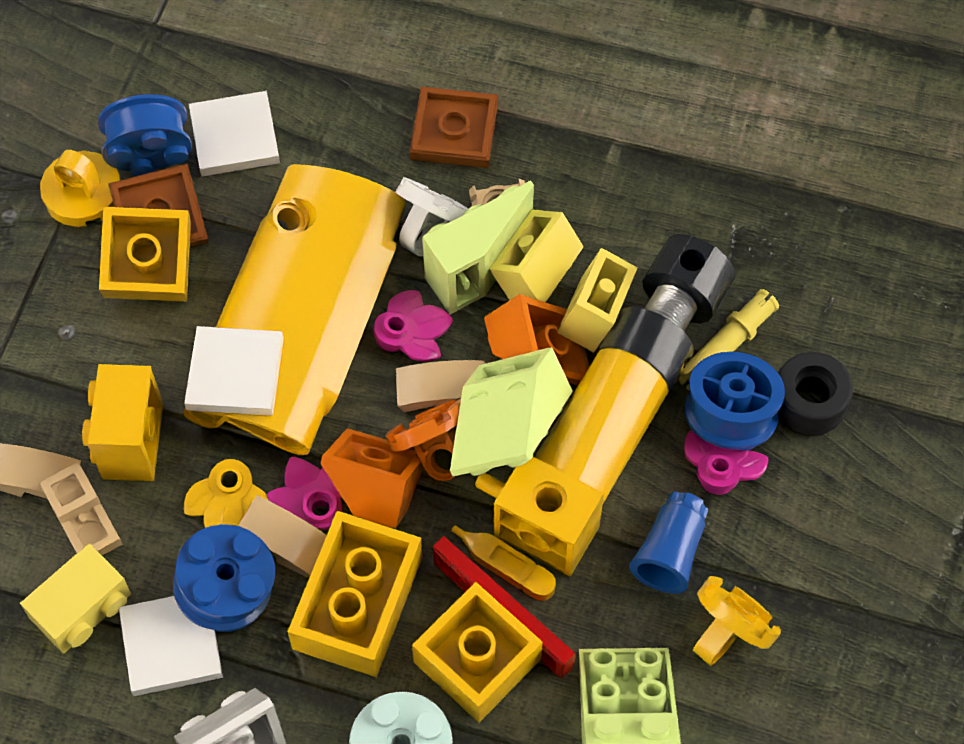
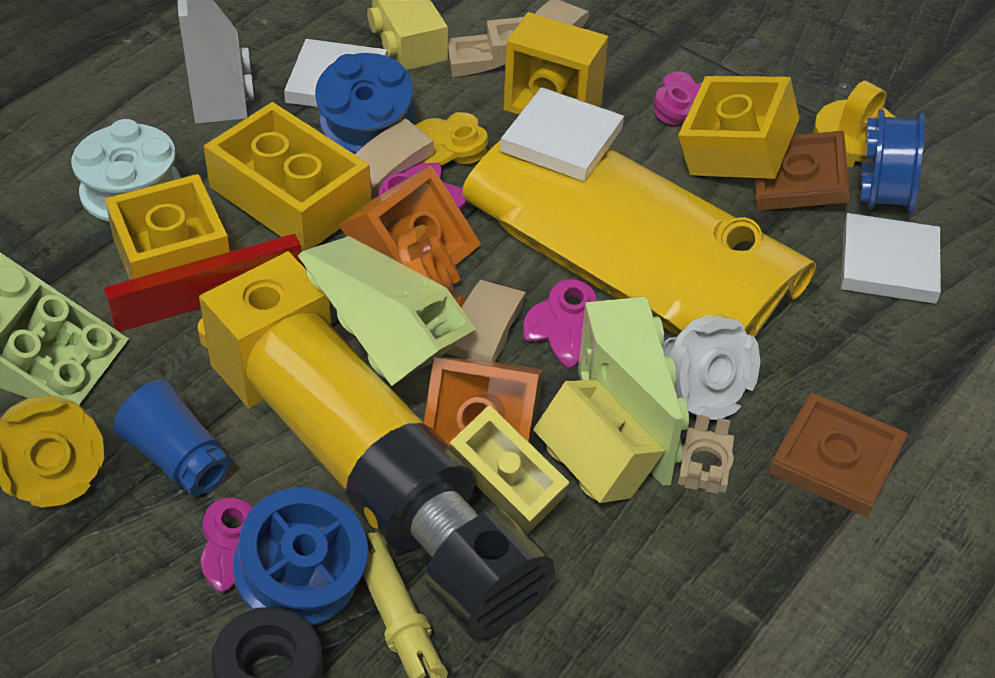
camera: 110 degrees right, 15 degrees down
none -> dark pink plate [653,71,702,125]

